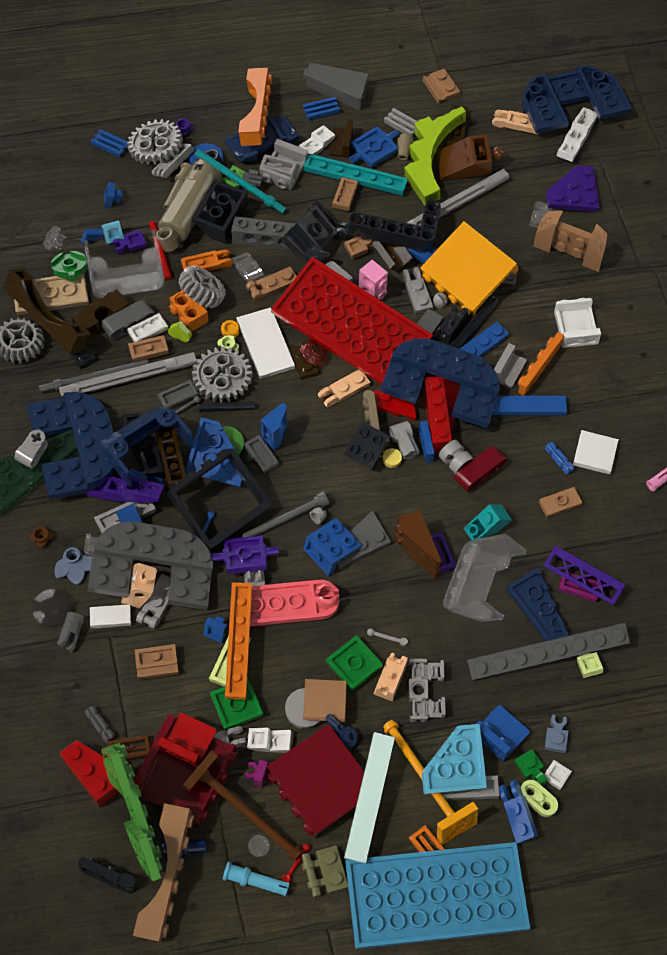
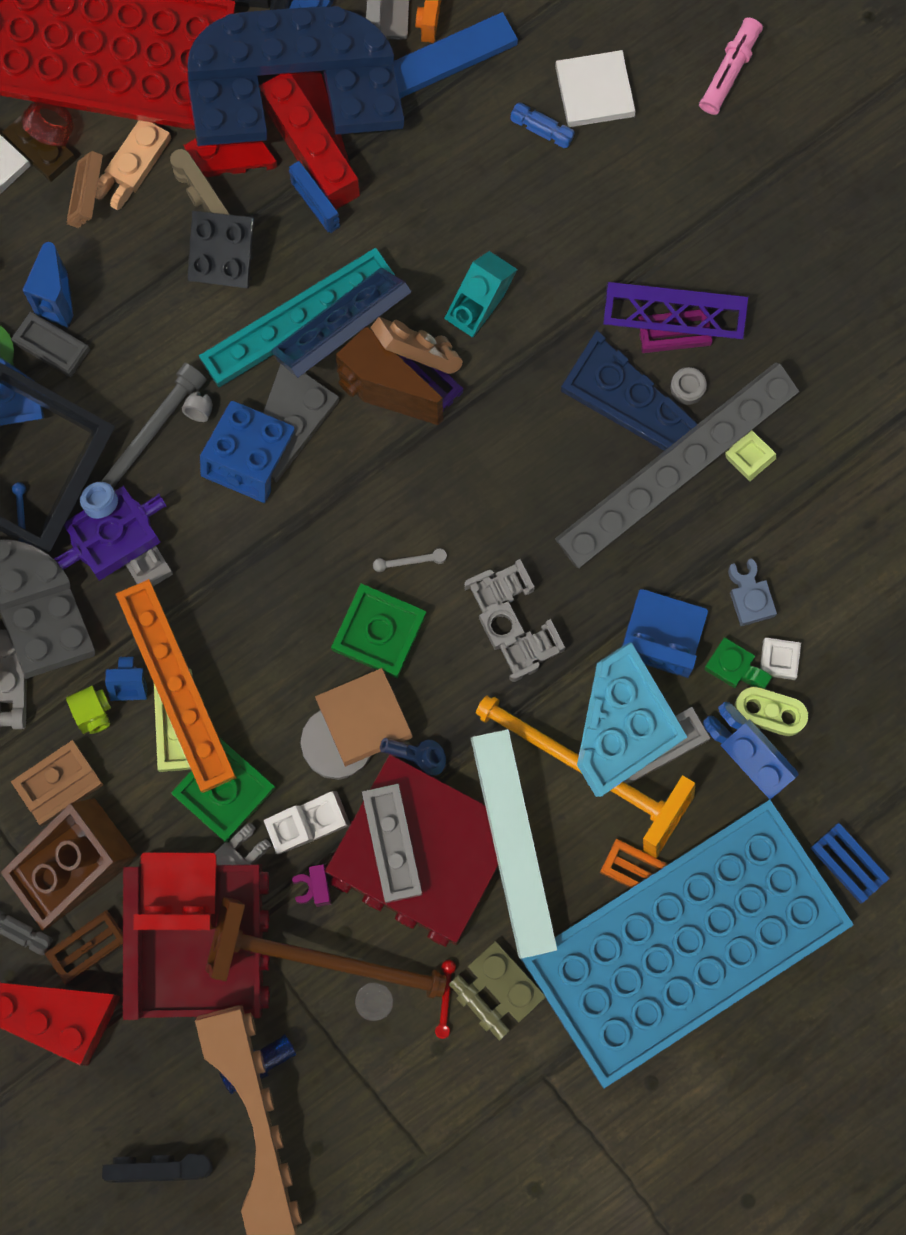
camera: 25 degrees left, 15 degrees up
bright green plate [102,742,162,881] -> none
medium azure pin [223,861,289,896] -> none
coral plate [250,580,339,626] -> none
light nougat hinge [374,653,408,701] -> none
light yellow tile [383,448,402,468] -> none
light grey piece [389,421,419,460] -> none
light grey wheel [439,440,474,474] -> none
clear windscreen [443,534,527,622] -> none
dark red beam [454,446,507,492] -> none
medium nougat plate [539,487,582,518] -> none
none -> reddish brown slope [0,798,137,931]
none -> lime plate [65,685,111,734]
none -> medium nougat tile [67,151,103,228]
none -> medium blue tile [80,482,118,519]
none -> teal plate [199,248,395,388]
none -> dark blue tile [271,268,411,378]
none -> light grey plate [362,784,422,903]
none -> medium nougat plate [371,317,463,374]
none -> light grey tile [670,367,707,405]
none -> blue tile [810,823,890,904]

